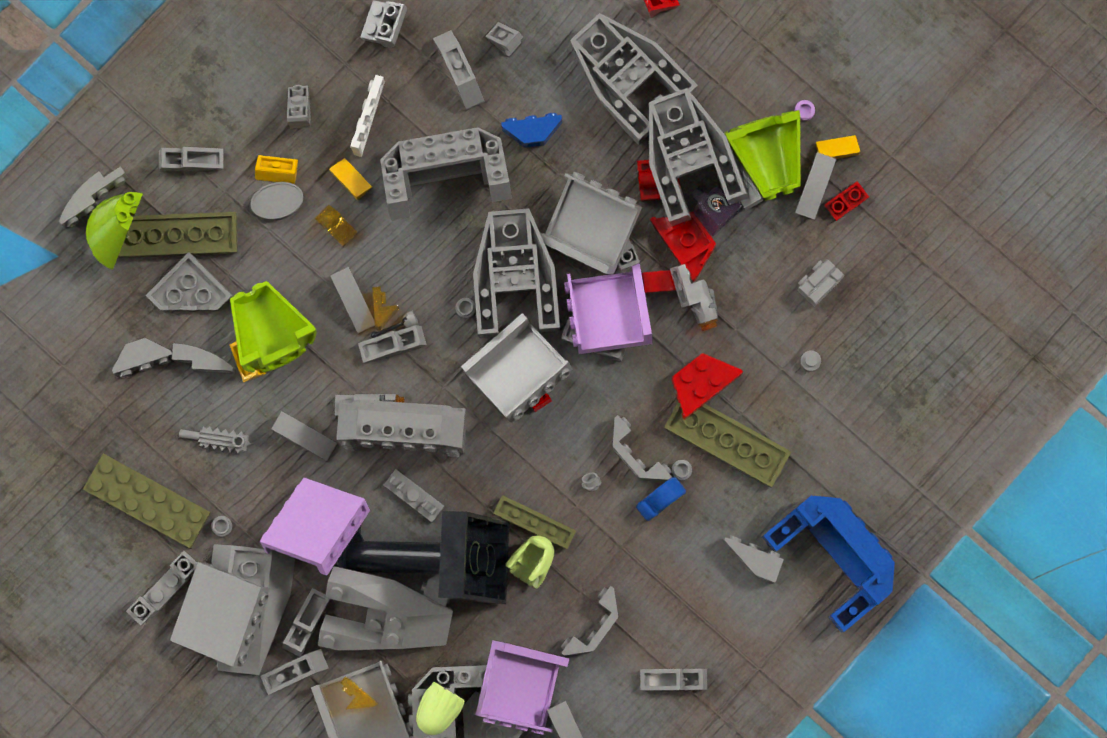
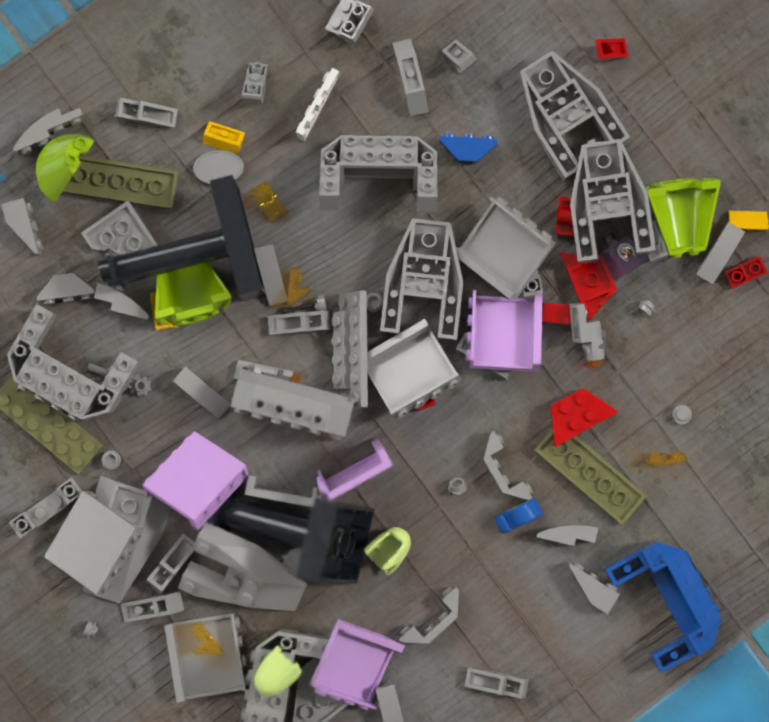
camera: 10 degrees right, 5 degrees up
yellow slope [329,158,372,201] -> none
light grey plate [383,469,445,522] -> none
olive plate [493,495,576,550] -> none
light grey plate [672,460,692,480] -> none
lavender tile [794,100,815,121] -> none
light grey brick [798,259,844,307] -> none
none -> light grey slope [1,198,43,256]
none -> light grey wedge [7,304,140,421]
none -> light grey plate [82,621,99,639]
none -> black piece [98,175,267,301]
none -> light grey panel [245,475,322,507]
none -> lavender panel [316,438,393,500]
none -> light grey plate [331,291,368,408]
none -> light grey slope [535,524,598,546]
none -> light grey plate [637,300,655,317]
none -> clear yellow slope [644,451,688,466]

